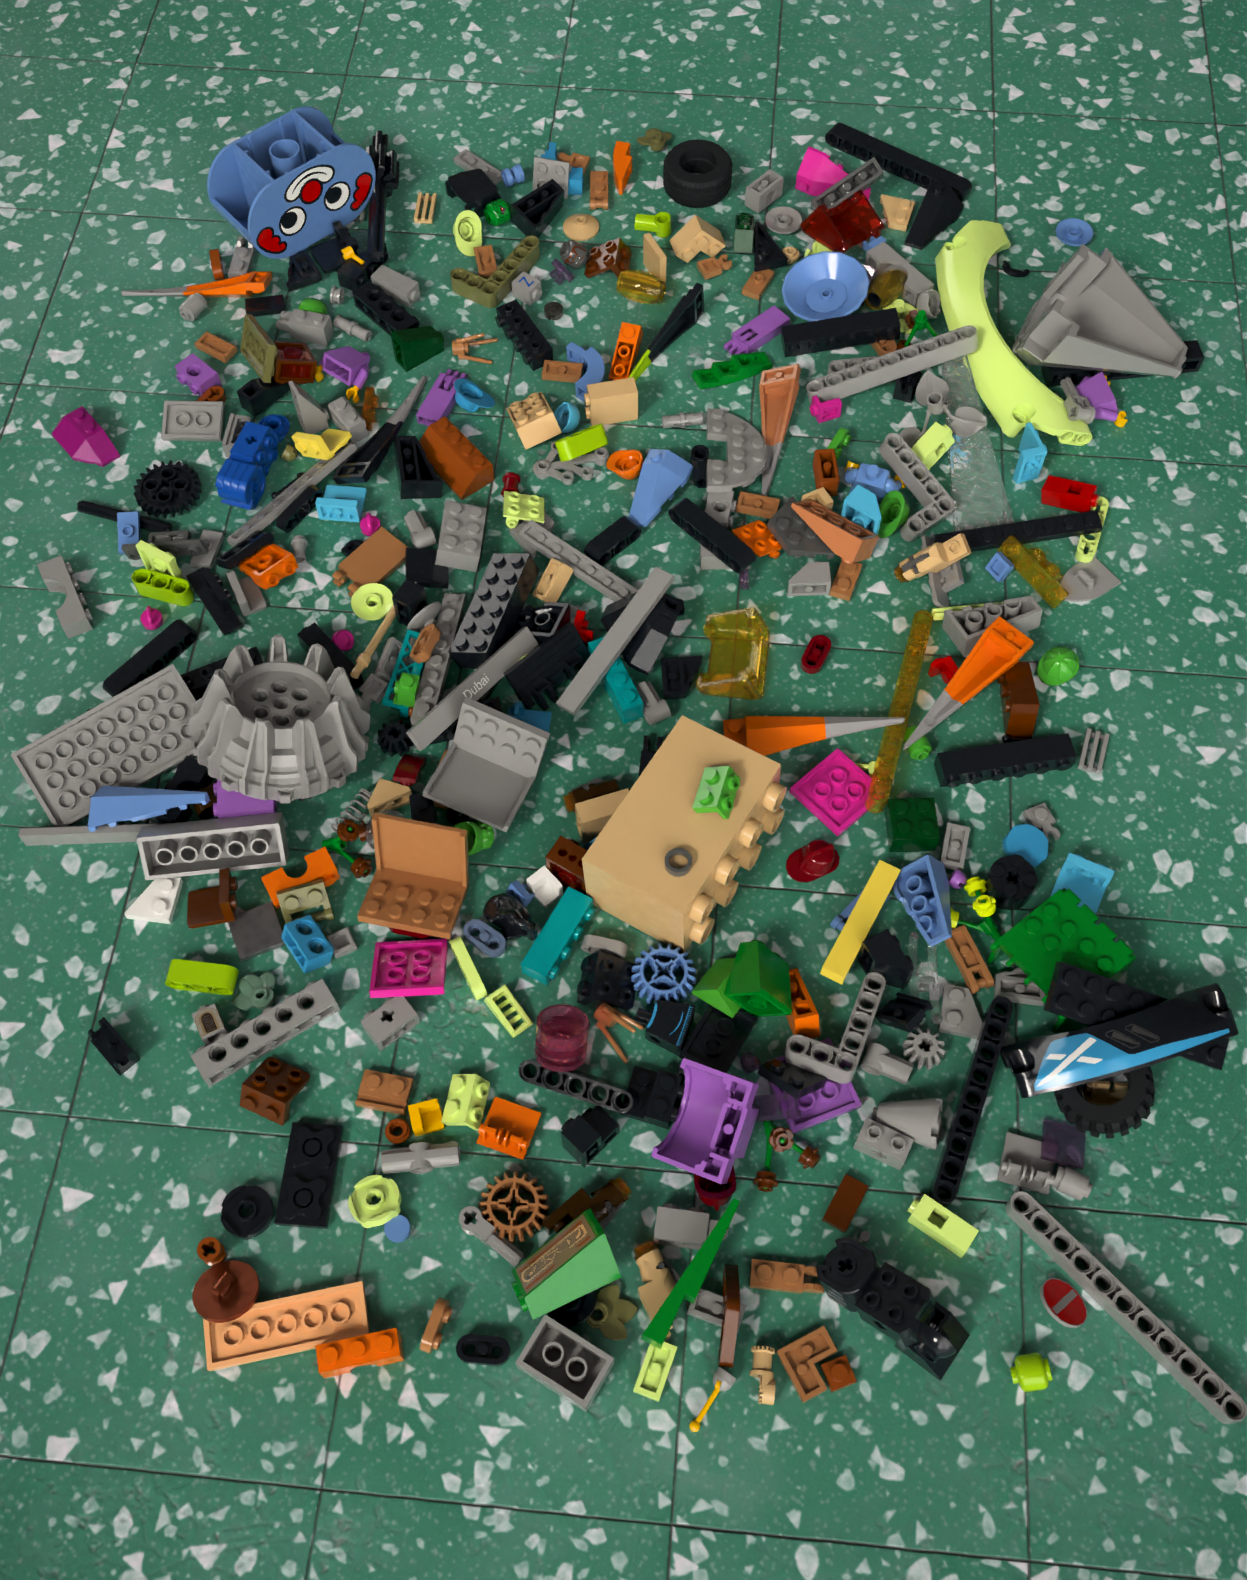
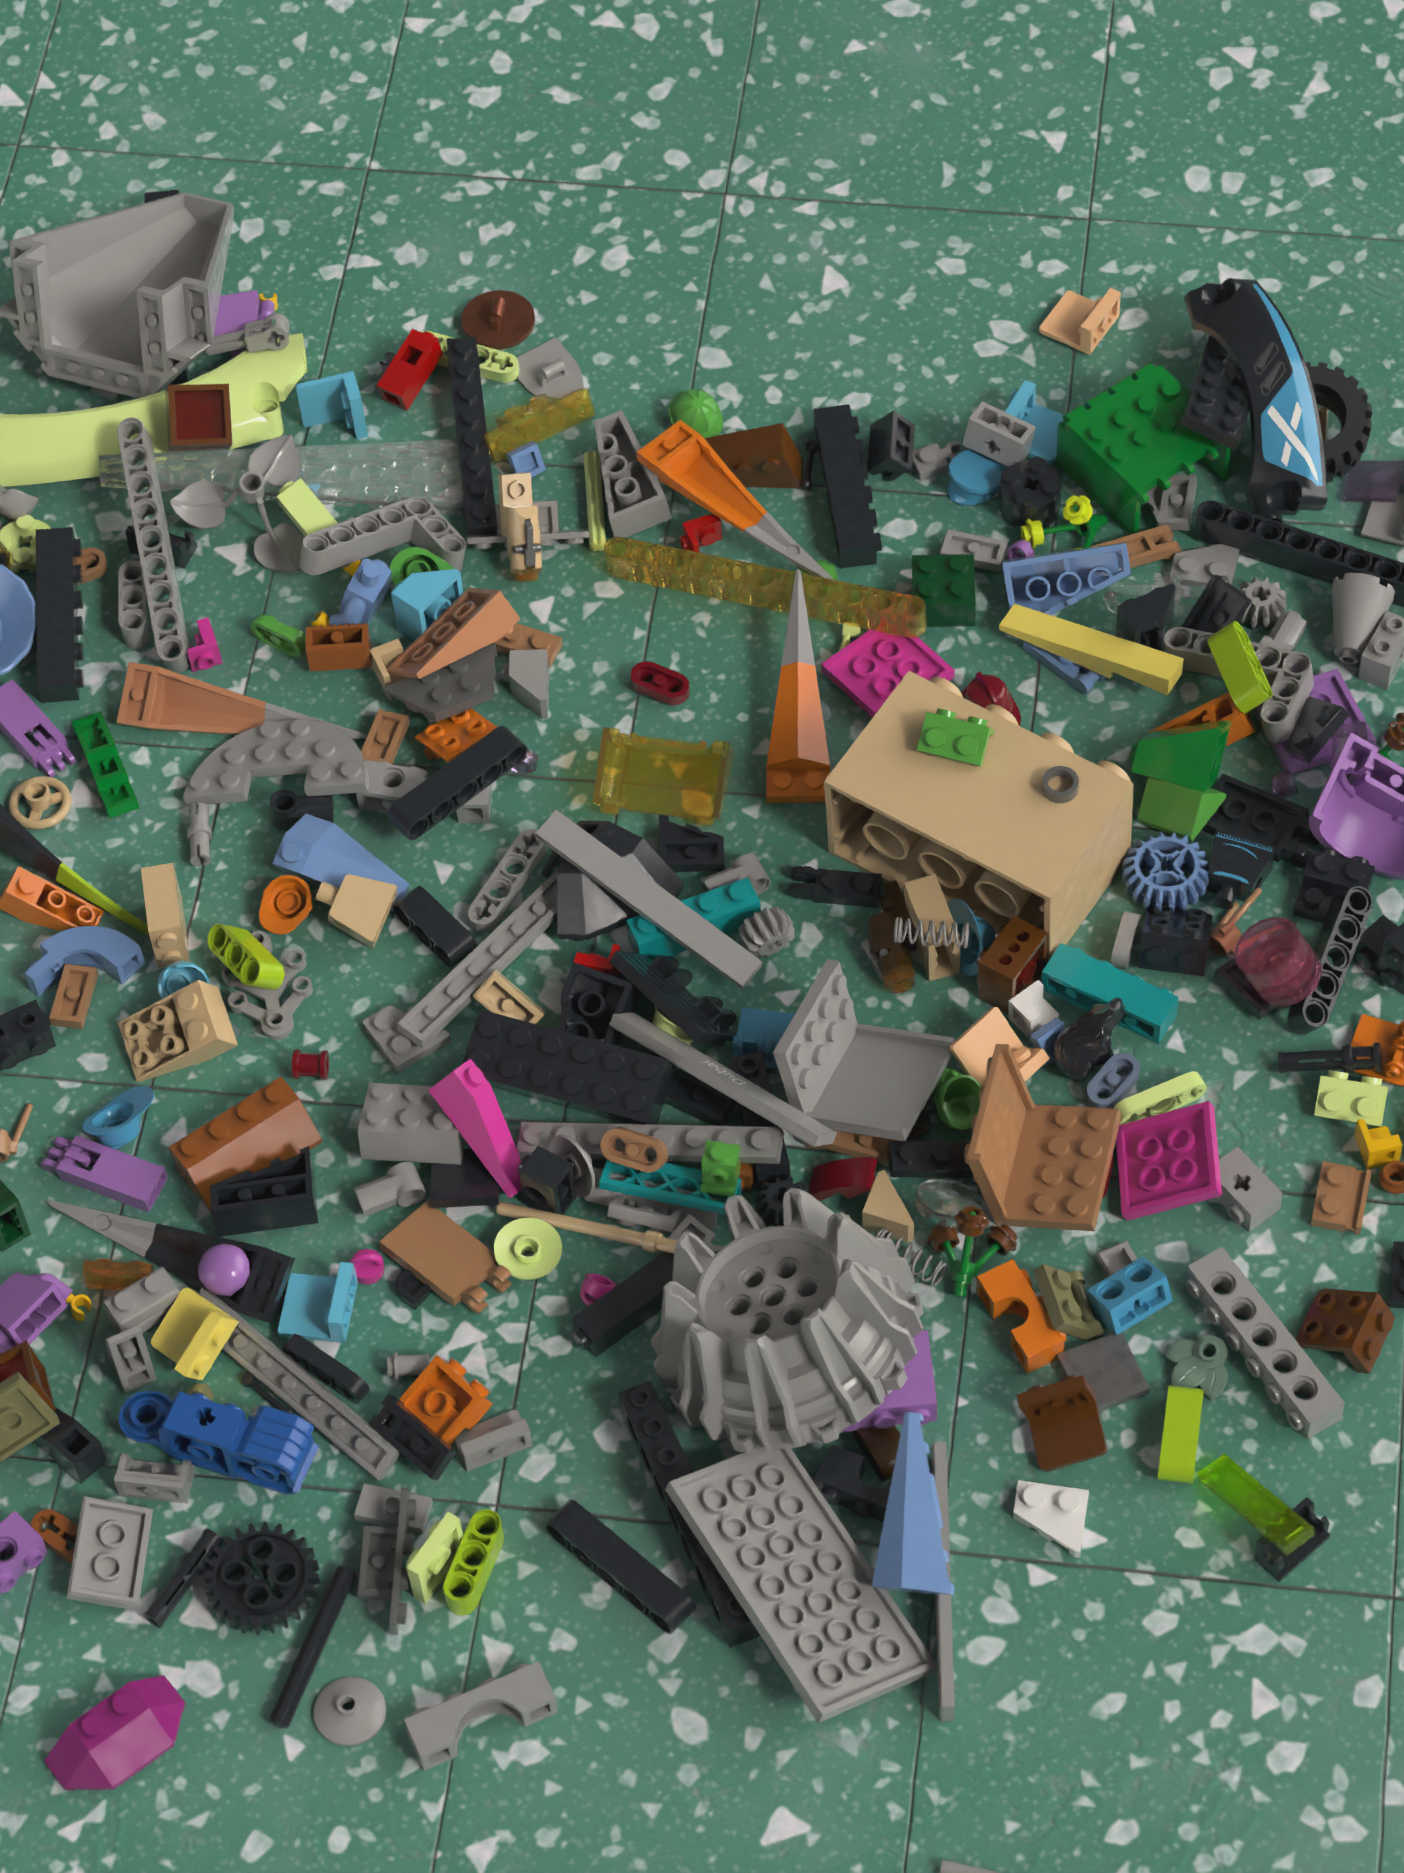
camera: 85 degrees left, 5 degrees down
medium blue plate [117,511,141,555] -> none
light grey brick [136,812,290,881] -> none
dark pink tile [140,606,163,630] -> none
black bracket [186,567,243,636] -> none
brick [192,1003,228,1045] -> none
yellowish green slope [484,985,533,1038] -> none
yellowish green hinge [503,491,544,528] -> none
green plant [896,310,941,350] -> none
light grey tile [1077,728,1110,775] -> none
none -> tan piece [9,776,72,829]
none -> black pin [143,1528,224,1628]
none -> piece [165,384,232,452]
none -> medium lavender hair [198,1244,250,1296]
none -> light grey dish [313,1677,386,1746]
none -> tan torso [316,874,398,949]
none -> dark pink wedge [428,1059,522,1199]
none -> copper shield [461,290,535,350]
none -> light grey beam [468,829,546,933]
none -> light grey gear [738,907,795,959]
none -> black hinge [867,410,915,481]
none -> light grey piece [894,917,969,949]
none -> light nougat bracket [949,1007,1050,1086]
none -> light grey brick [962,401,1036,467]
none -> light nougat bracket [1039,288,1121,355]
none -> clear neon green tile [1197,1453,1315,1555]
none -> lime beam [1207,621,1273,714]
none -> black pin [1278,1042,1382,1074]

